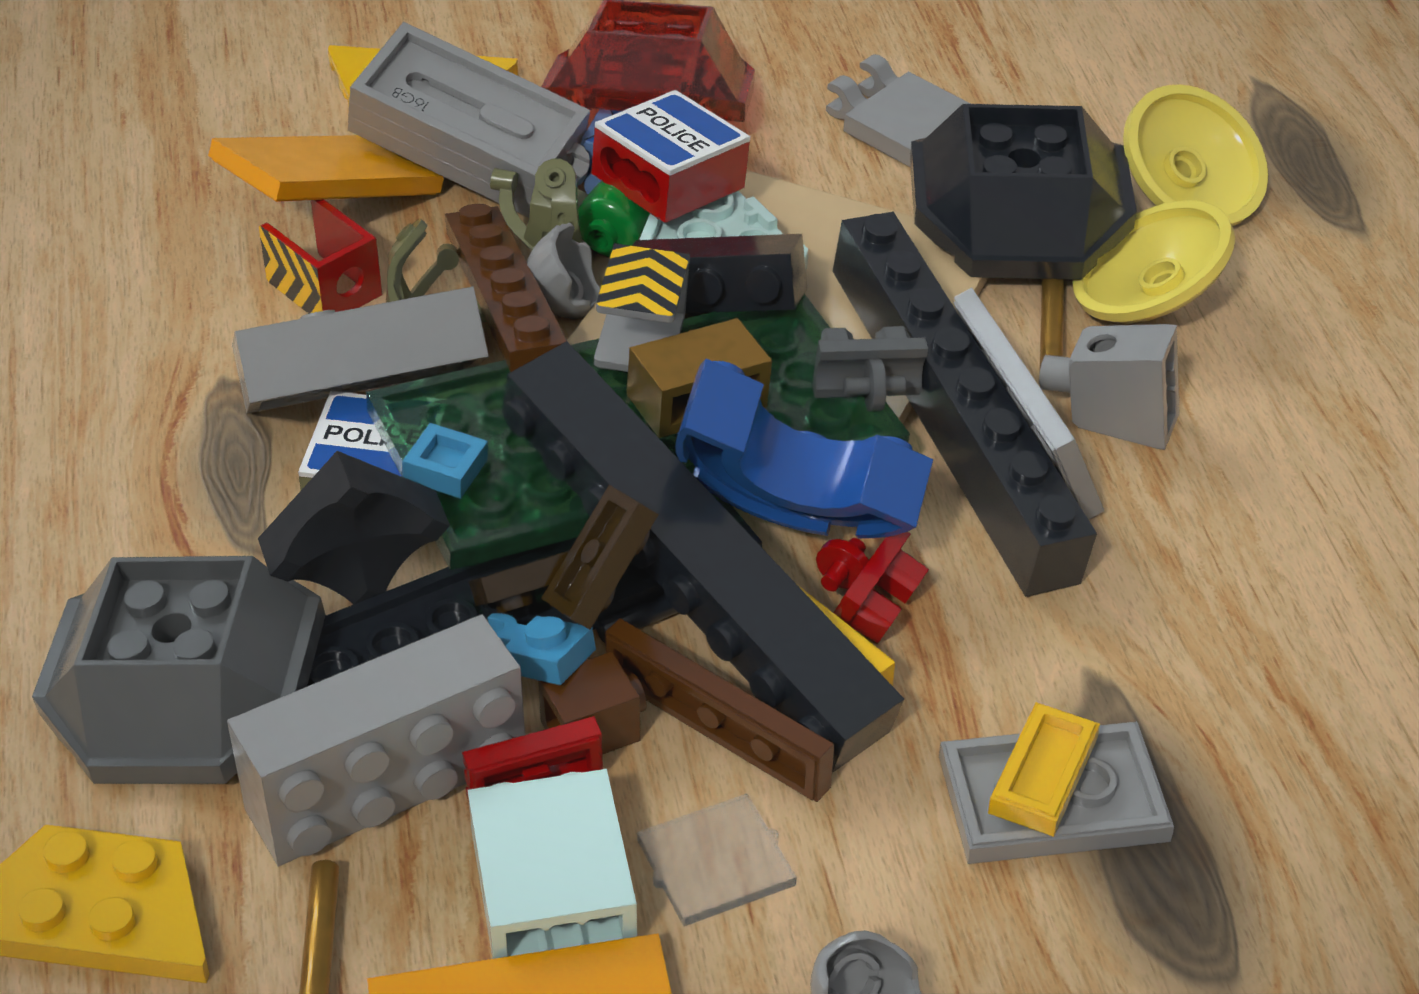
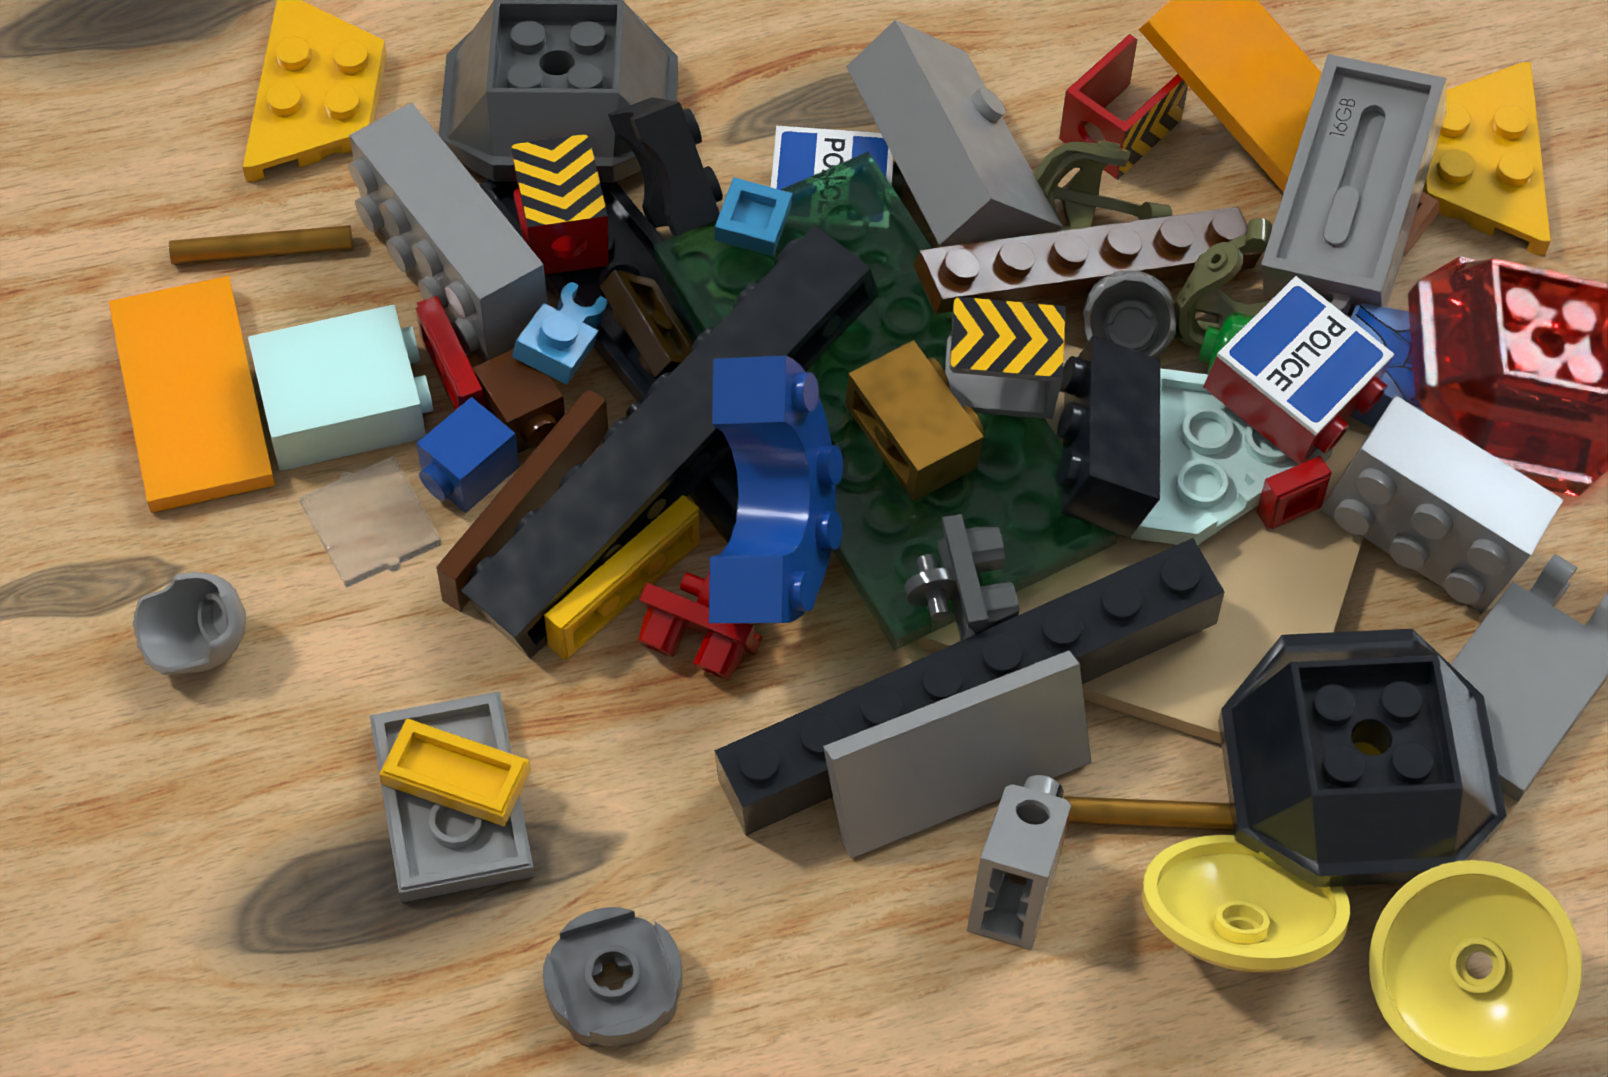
camera: 85 degrees right, 15 degrees up
dark brown plate [542,485,659,630] -> none
none -> blue brick [416,397,520,513]
none -> piece [511,135,609,275]
none -> flat silver plate [543,907,682,1047]
none -> red tile [1256,456,1332,529]
none -> light grey brick [1320,395,1563,613]

